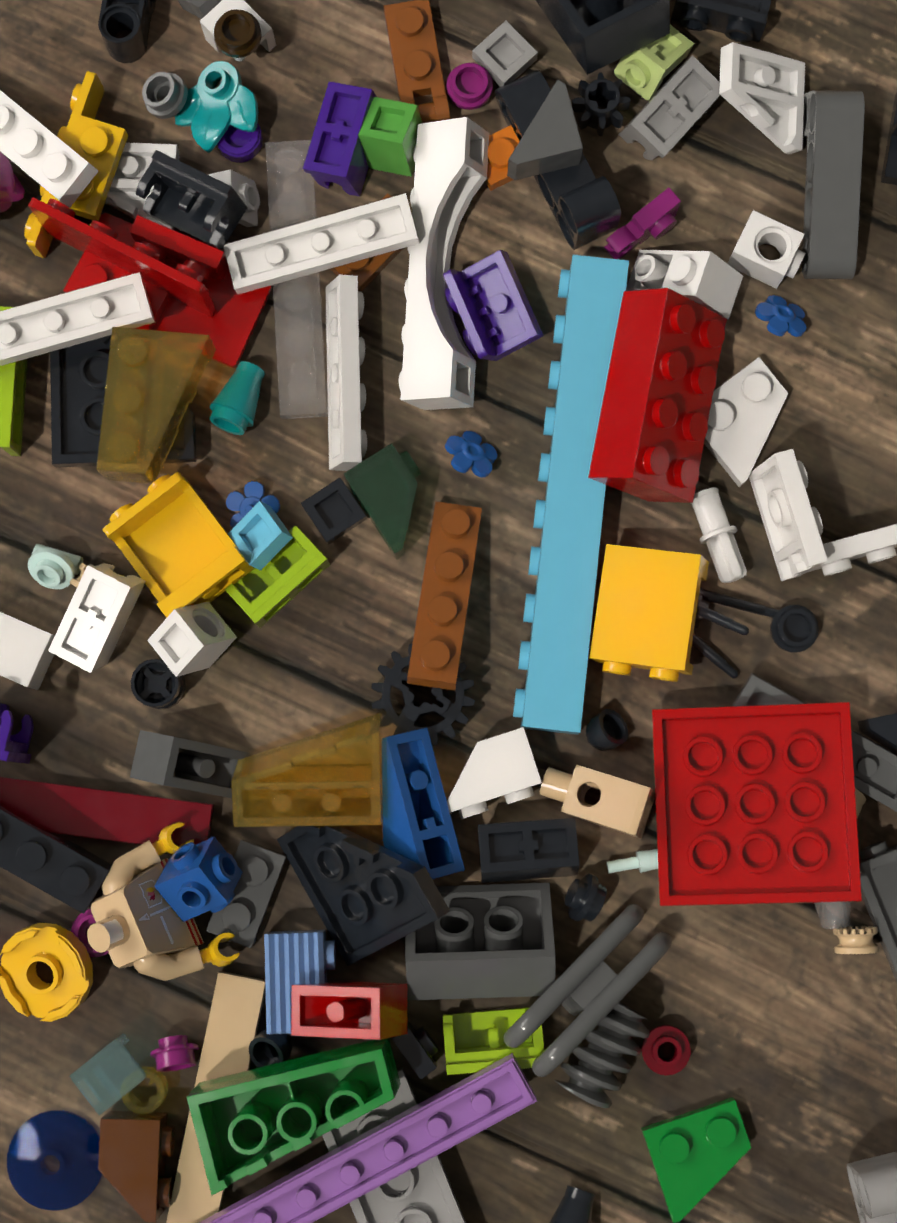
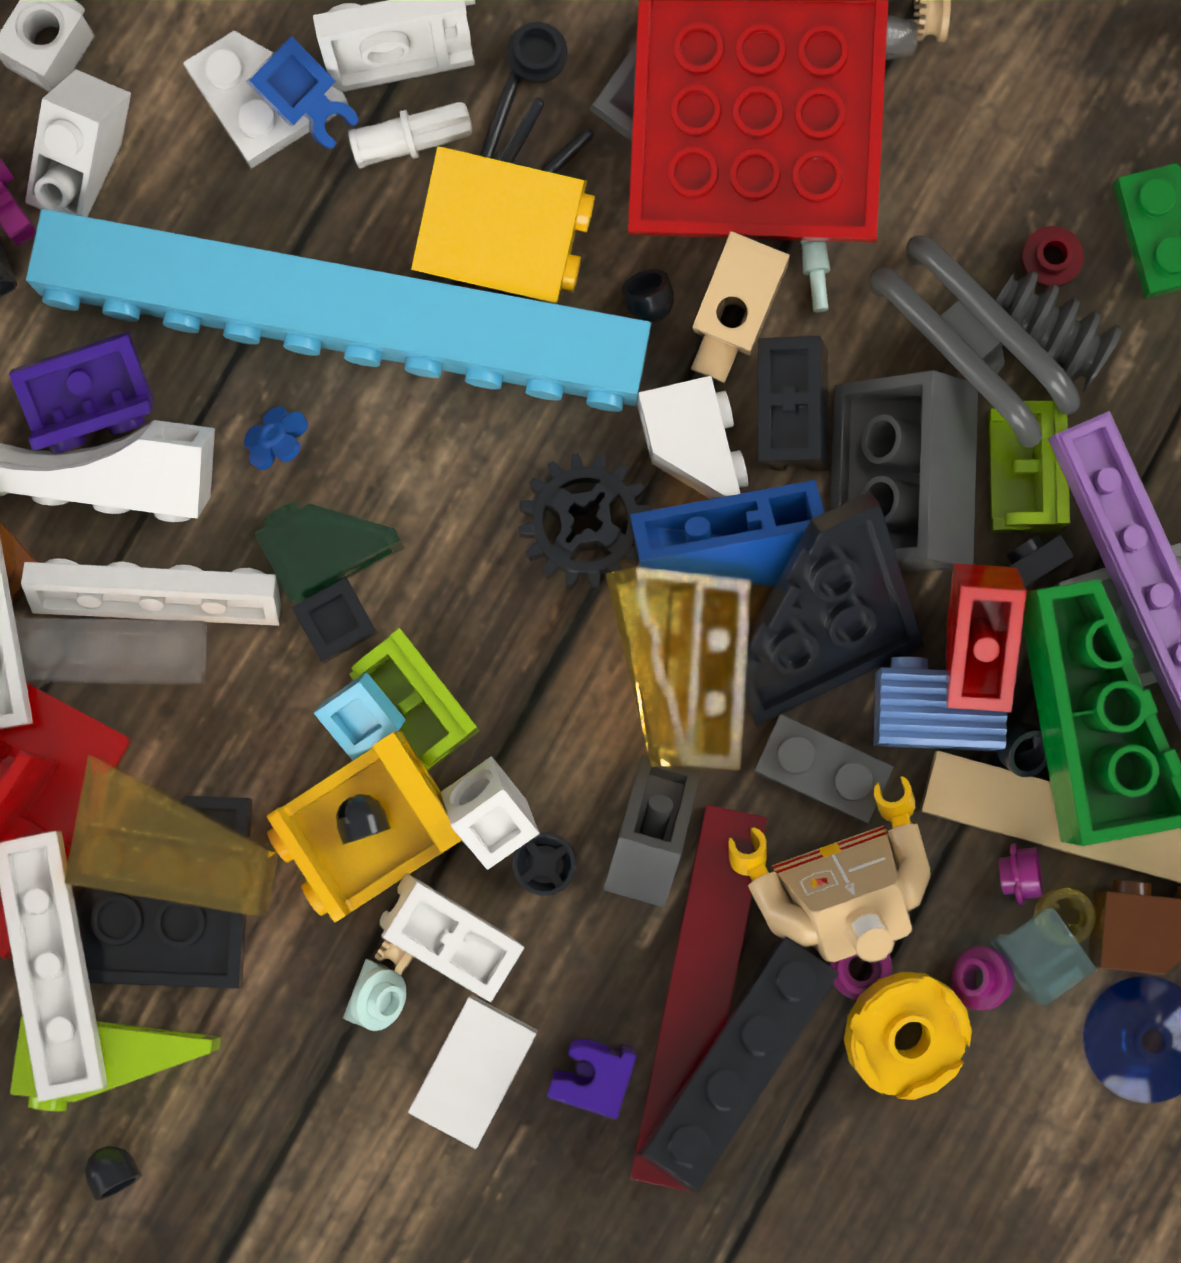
camera: 90 degrees left, 0 degrees up
blue brick [154,837,243,922] -> none
teal cone [209,361,265,435] -> none
blue plant [226,481,280,528] -> none
dark orange plate [407,501,482,690] -> none
black plate [565,874,607,922] -> none
red brick [588,288,727,503] -> none
blue plant [755,295,806,337] -> none
none -> blue plate [246,36,359,149]
none -> black hinge [336,794,391,845]
none -> magenta plate [952,946,1014,1011]

